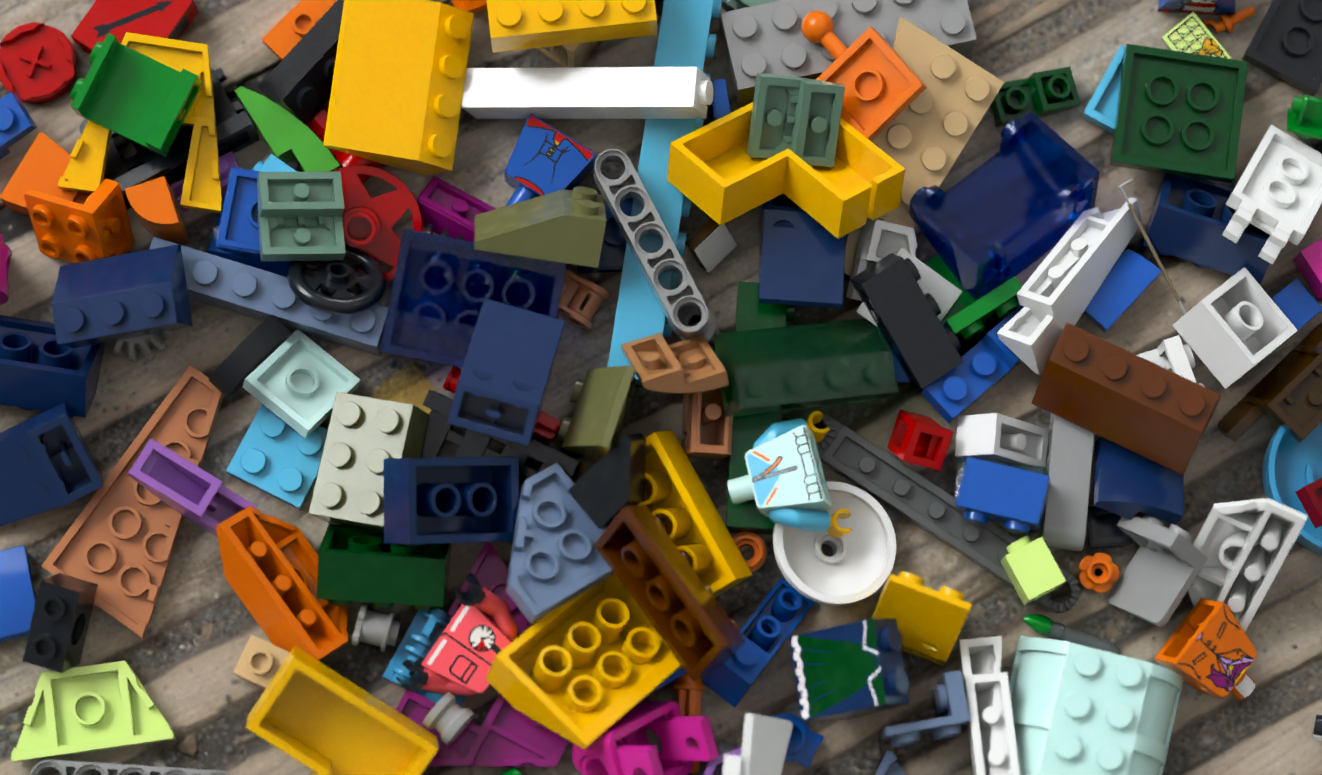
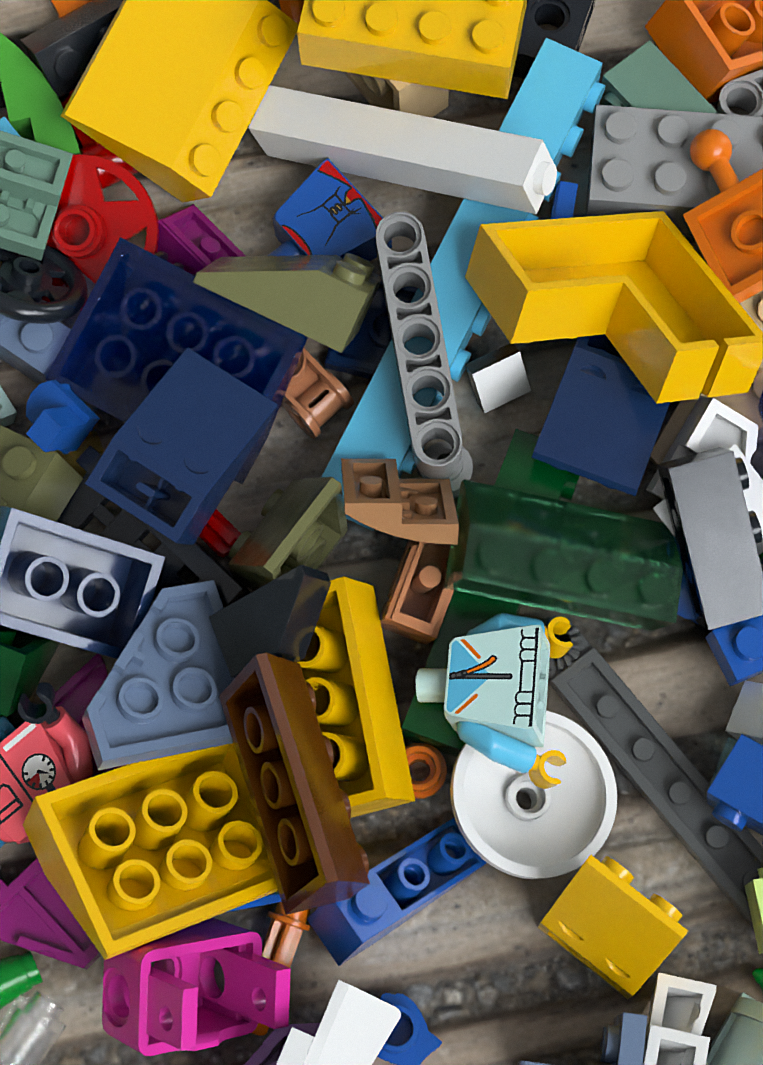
camera: 25 degrees right, 5 degrees down
sand green slope [746,73,845,167] -> none
slope [789,618,909,721] -> none
red brick [887,409,953,471] -> none
none -> blue piece [26,380,100,454]

